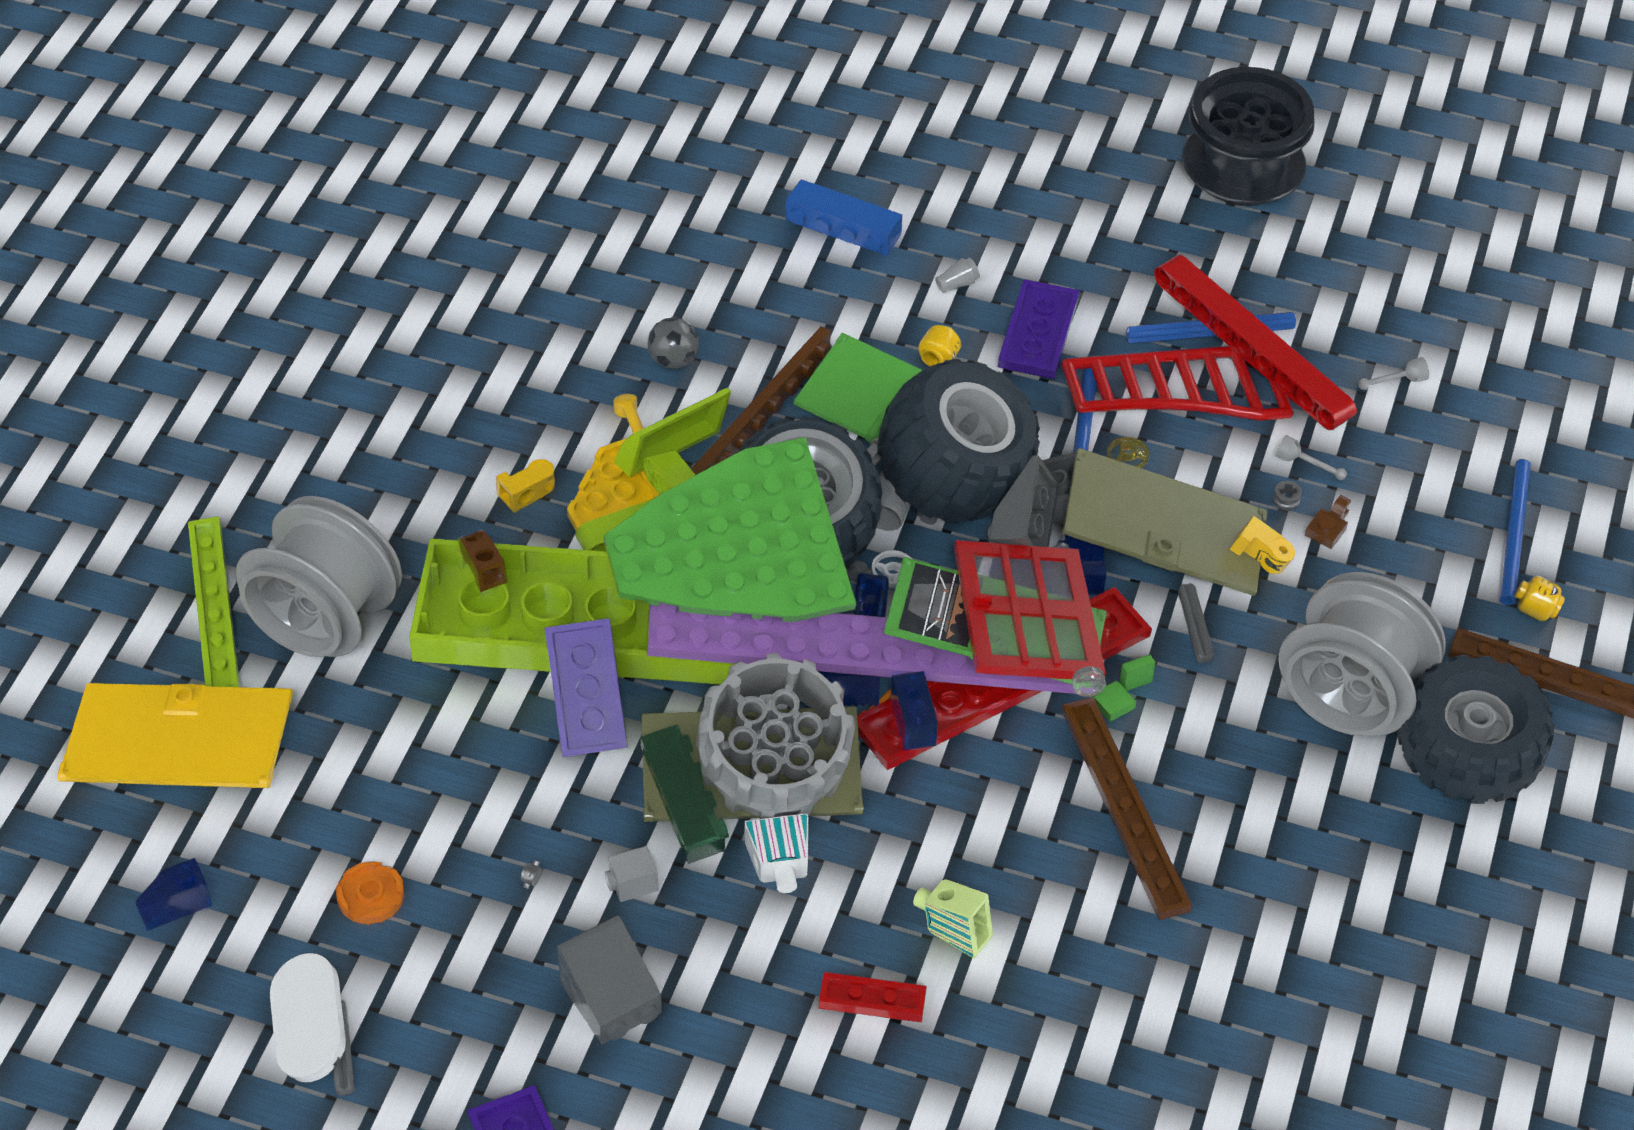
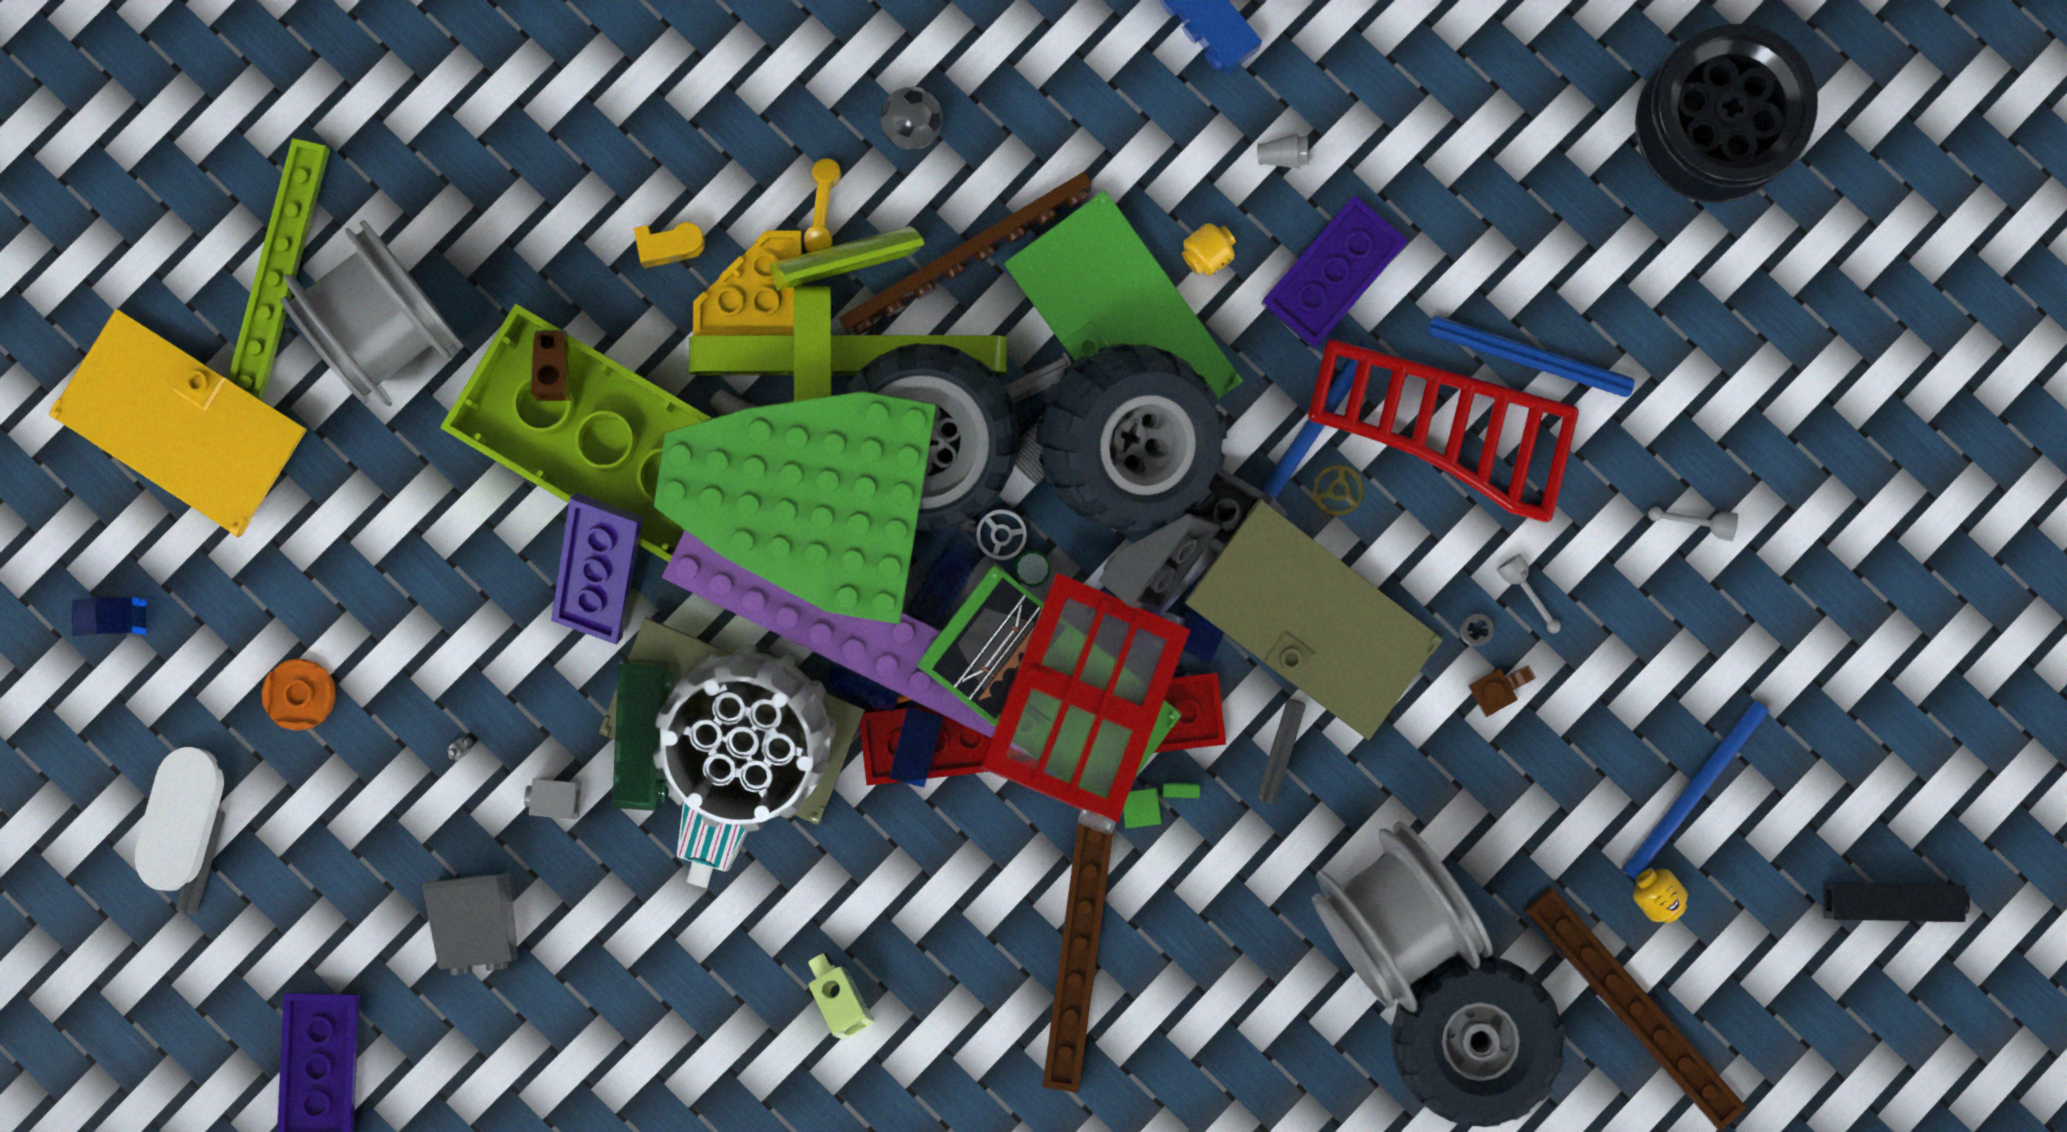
camera: 25 degrees right, 35 degrees up
red plate [819,972,927,1023] -> none
red beam [1154,254,1357,430] -> none
yellow leg [1229,516,1295,574] -> none

